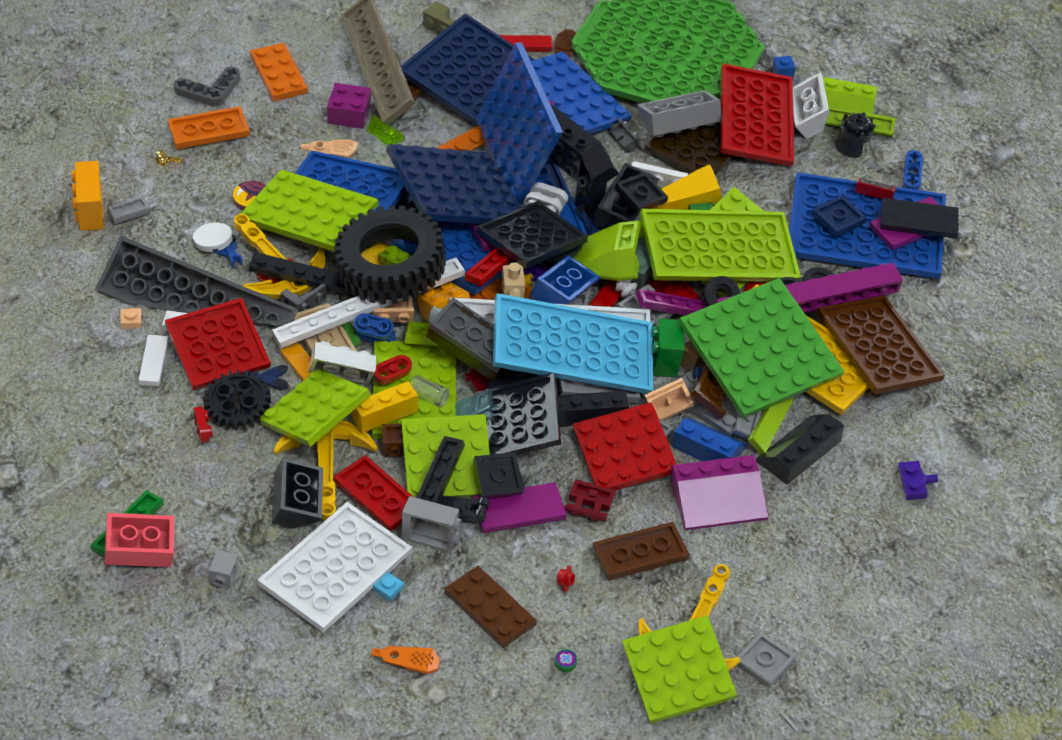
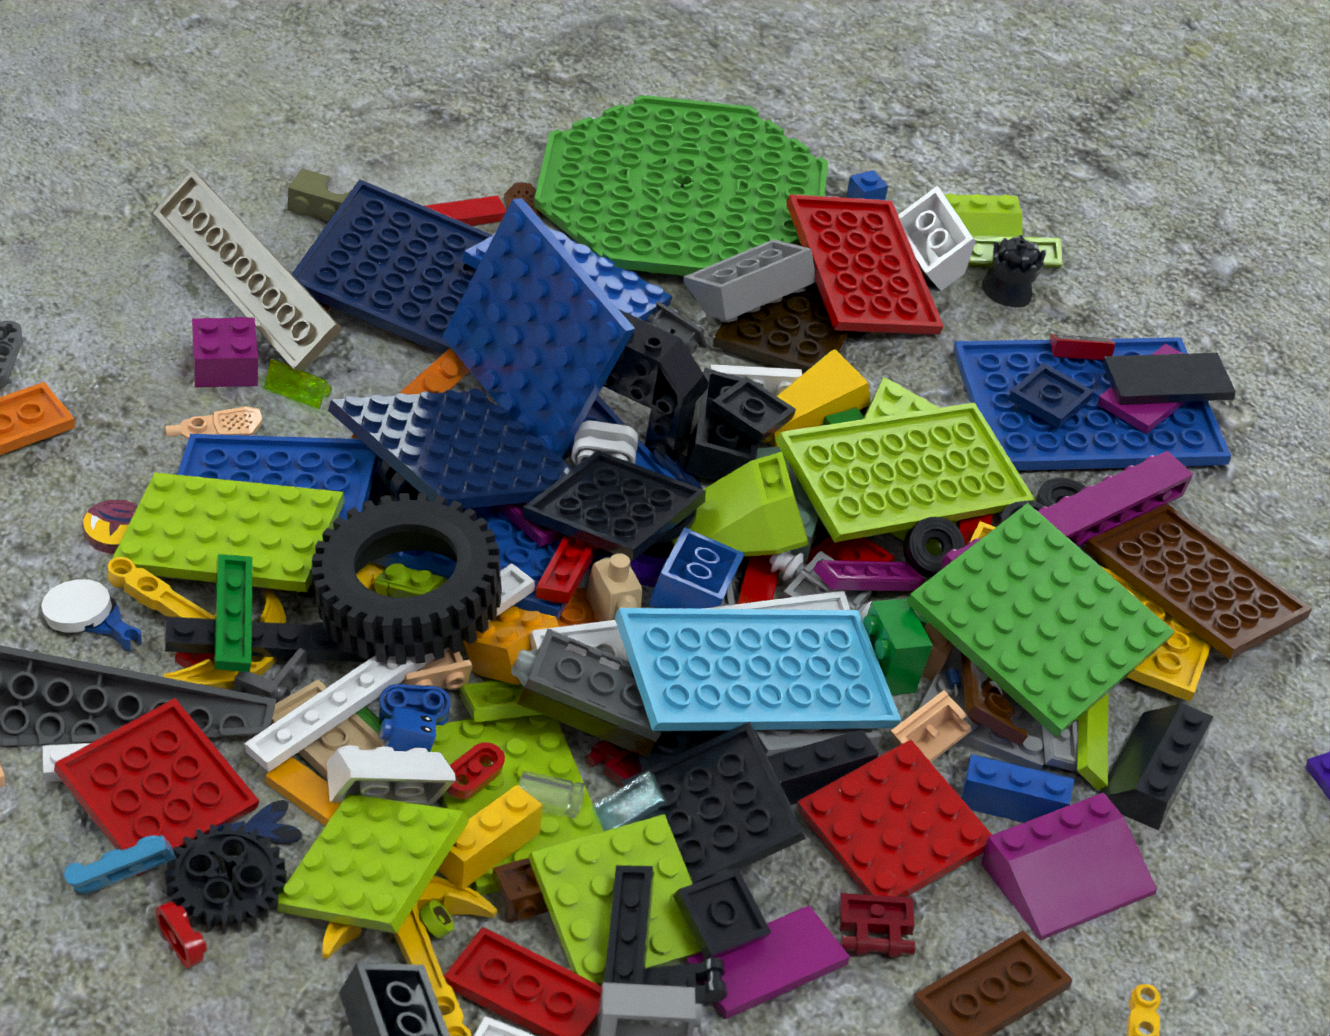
camera: 20 degrees left, 5 degrees down
white tile [139,335,169,386] -> none
orange plate [250,43,308,101] -> none
blue beam [903,150,923,190] -> none
none -> dark azure plate [64,835,176,894]
none -> green plate [214,554,252,672]
none -> blue brick [380,706,436,752]
none -> lime tile [420,900,454,938]

